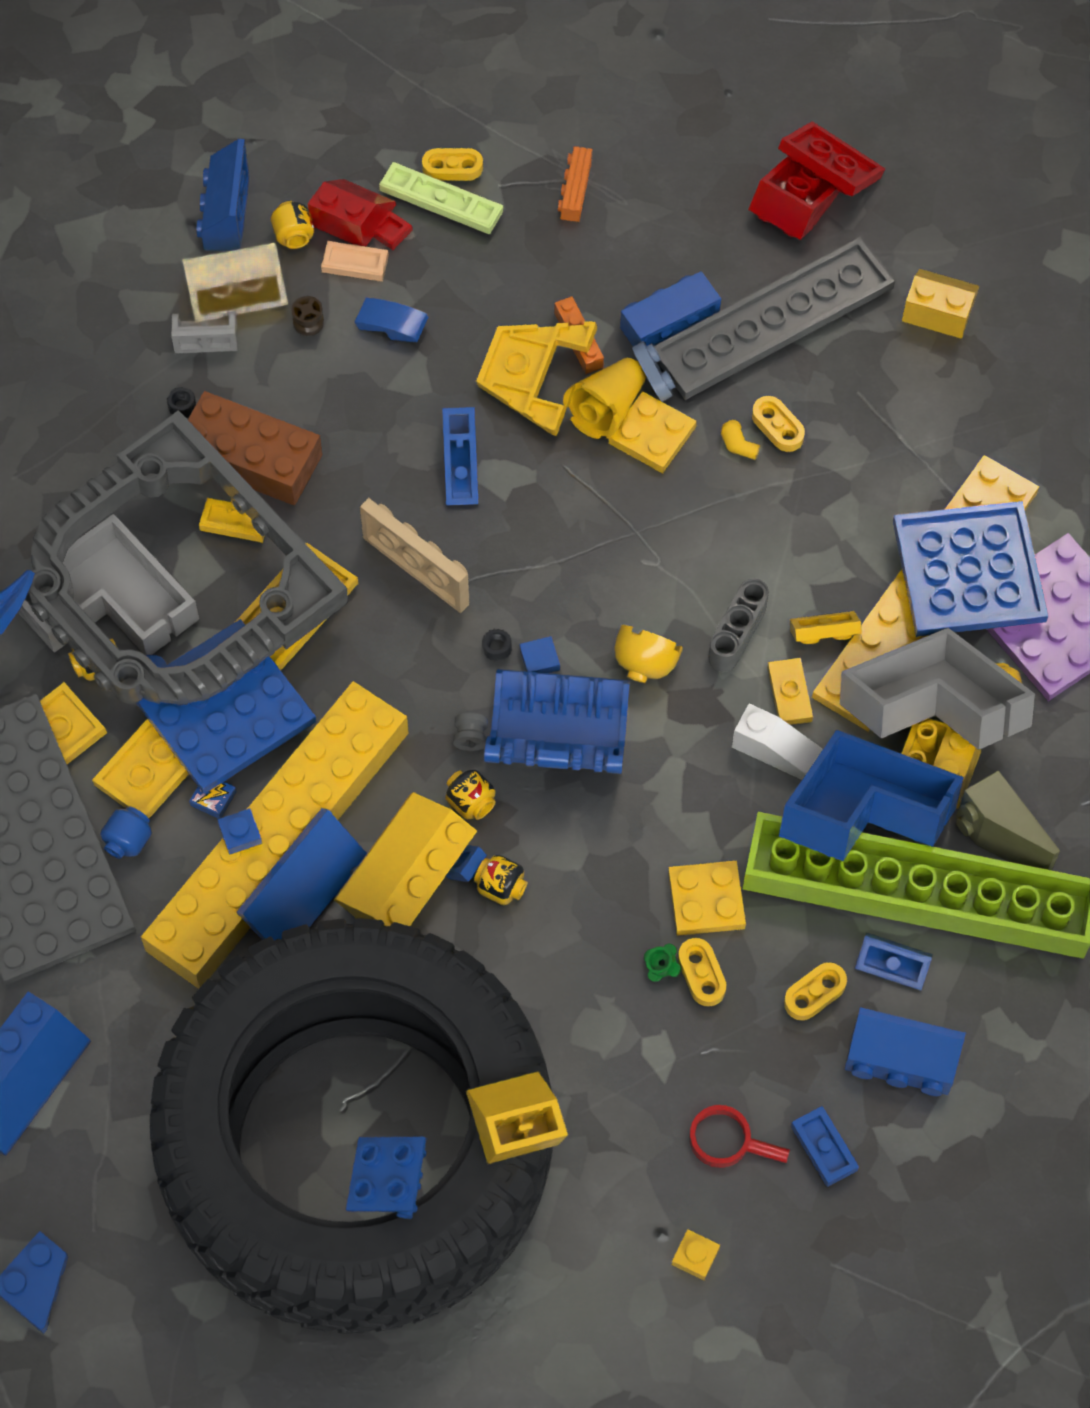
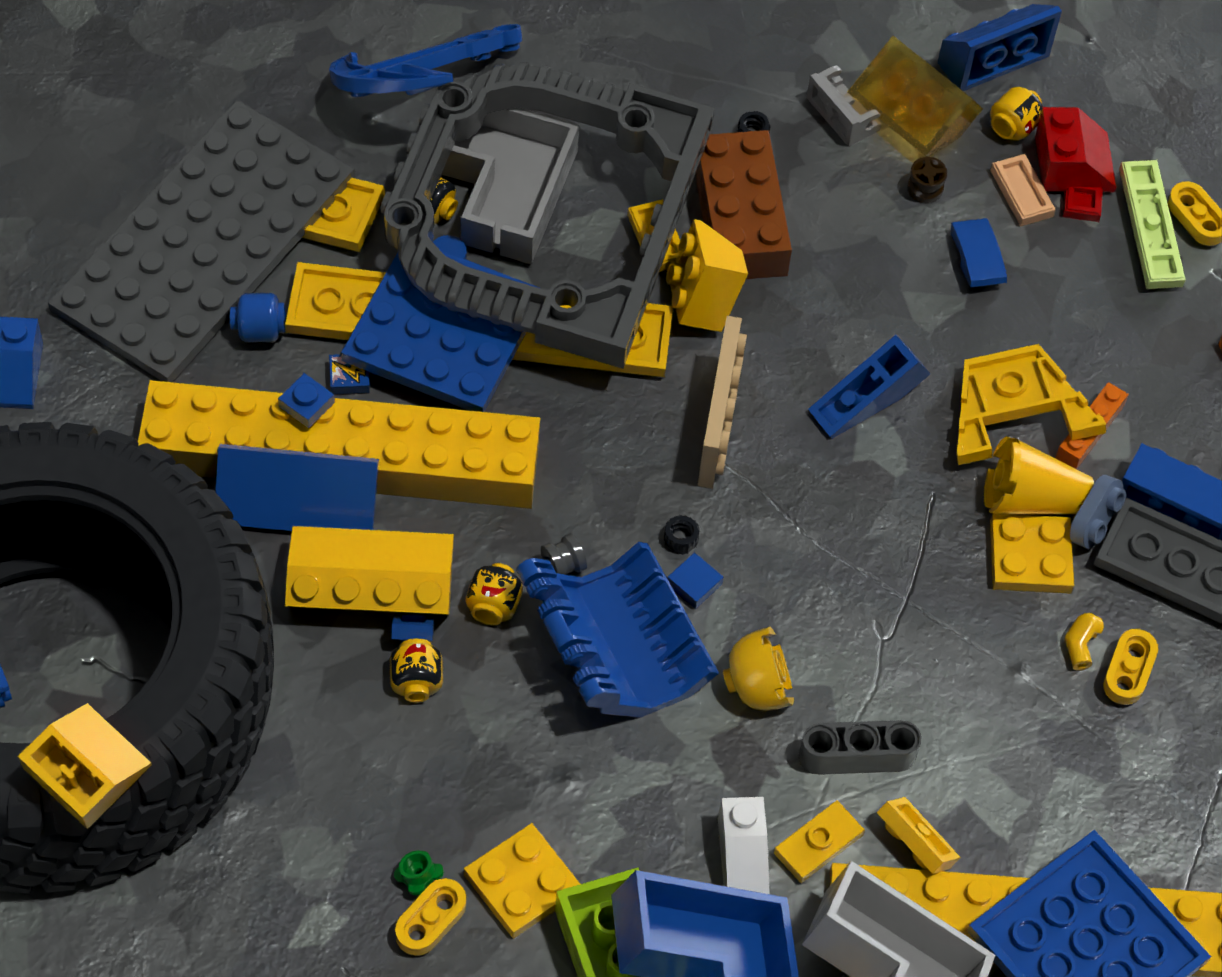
camera: 55 degrees right, 5 degrees down
none -> yellow slope [666,219,748,332]

